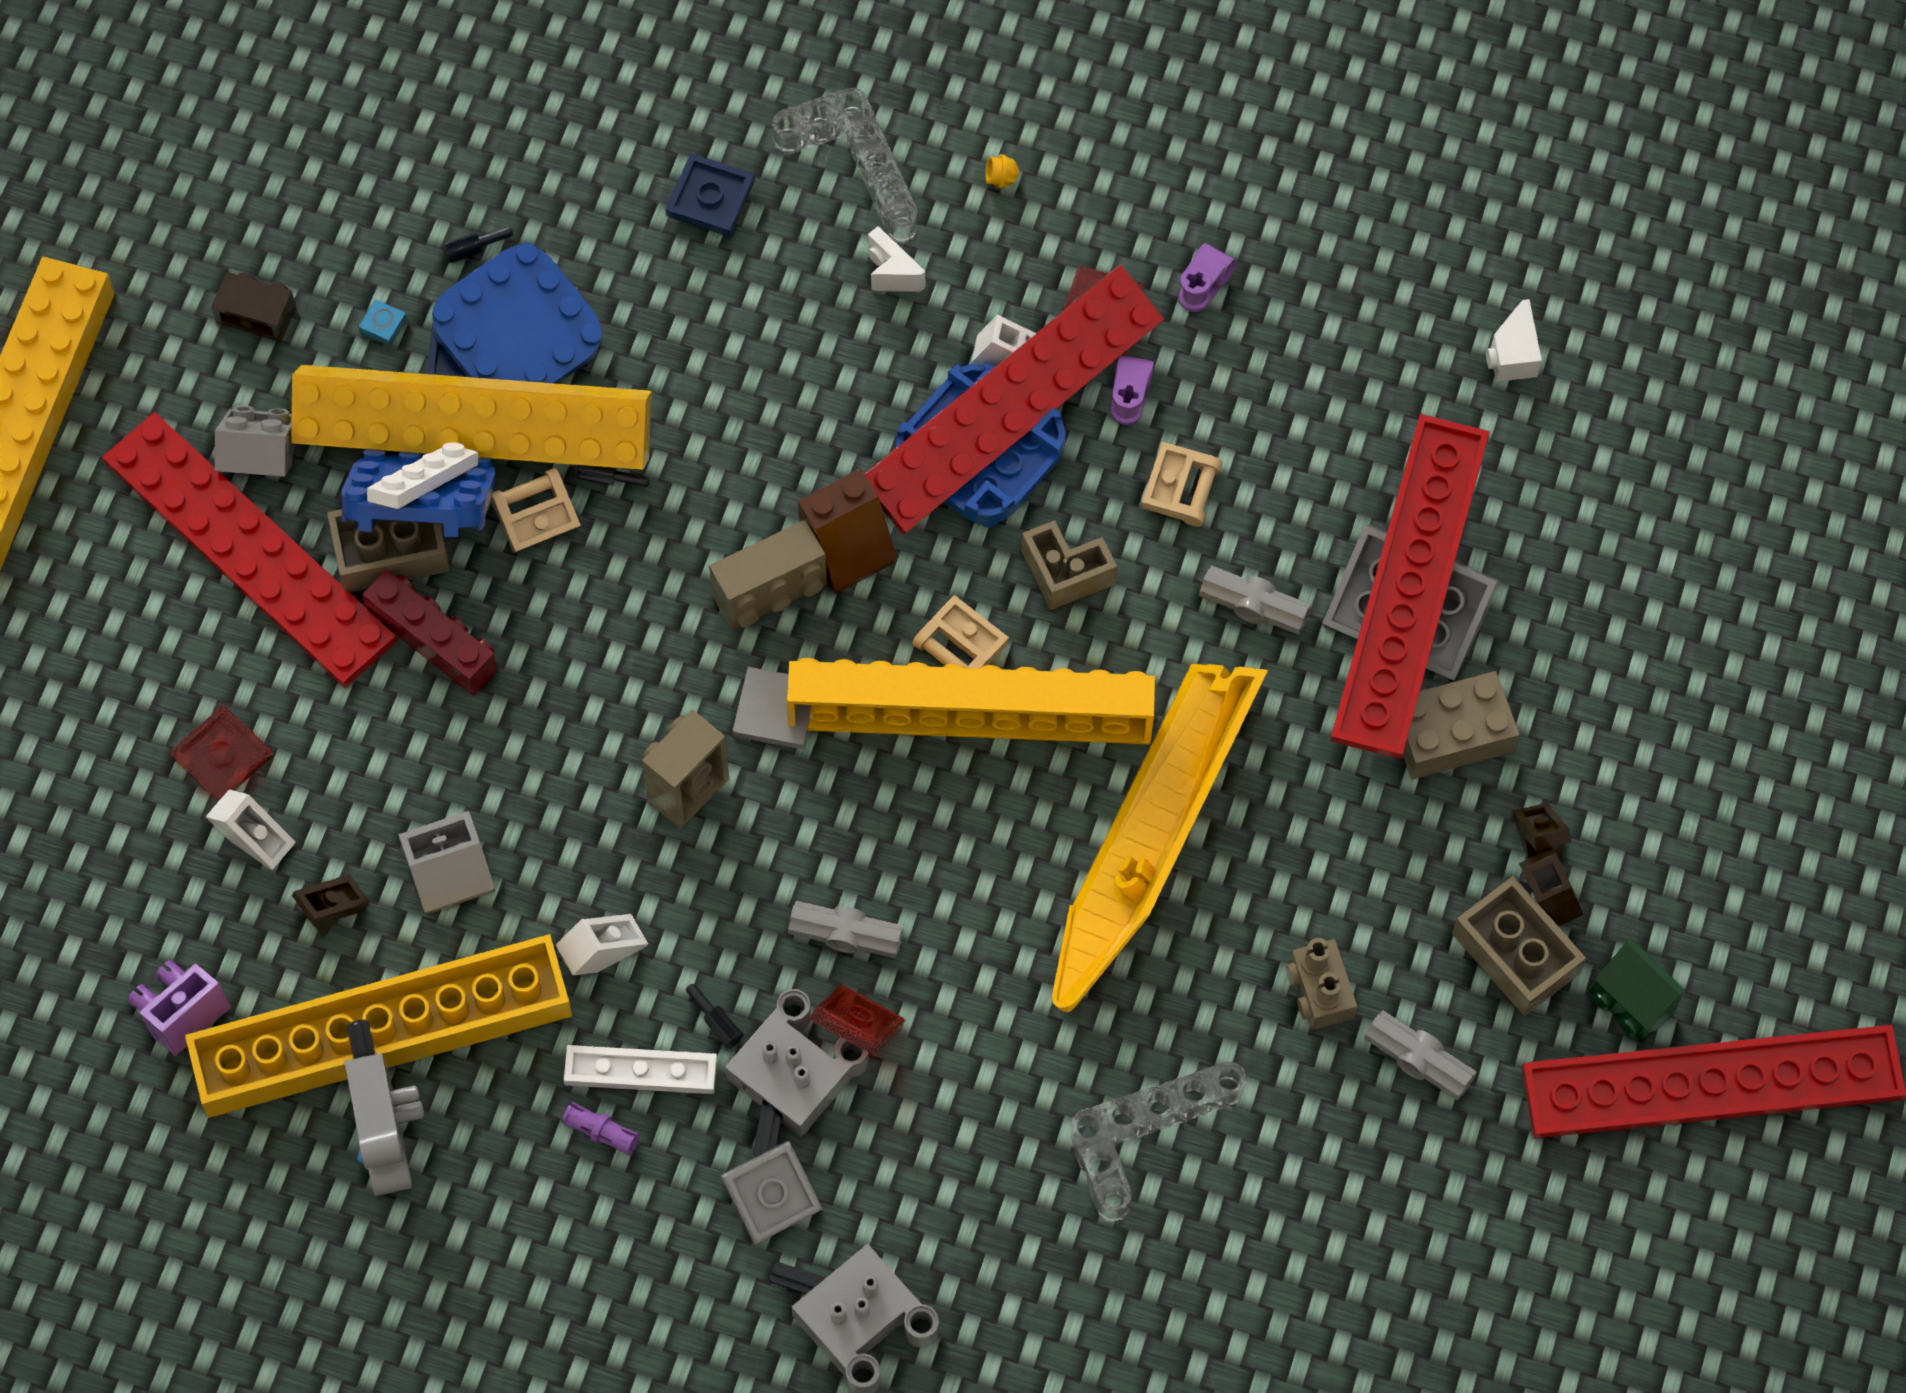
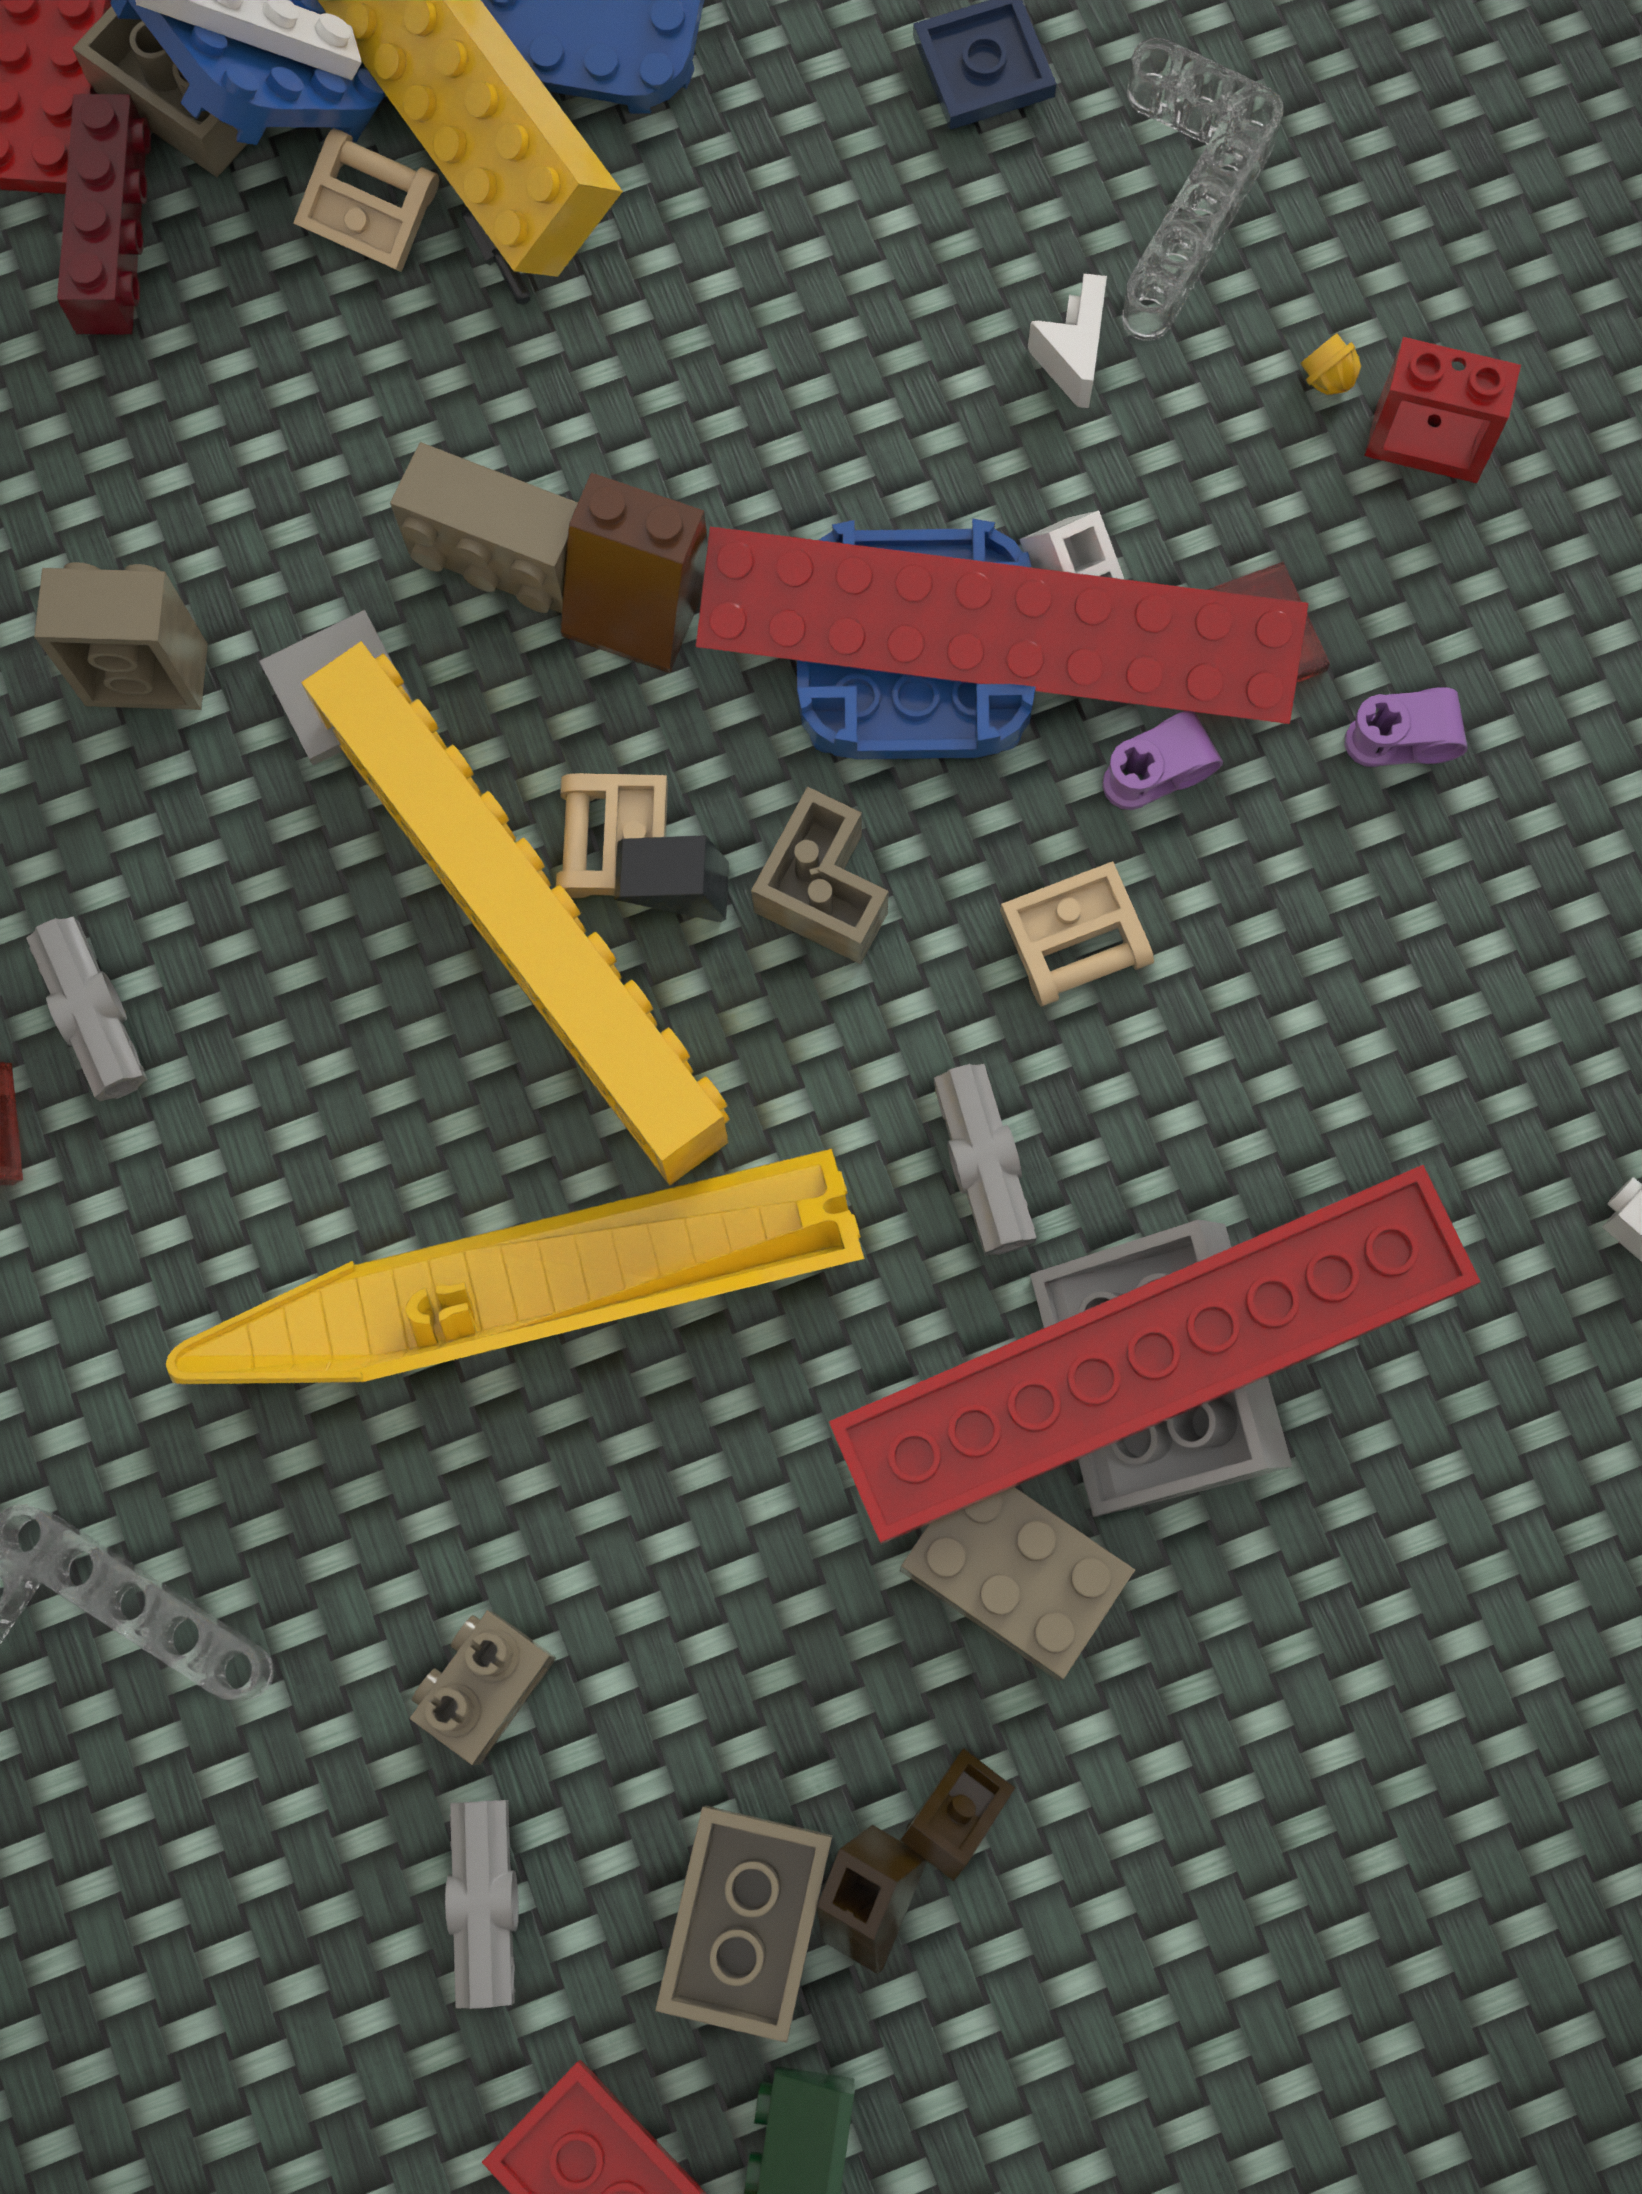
camera: 55 degrees right, 10 degrees up
none -> black slope [614,835,729,922]
none -> red window [1364,337,1521,483]

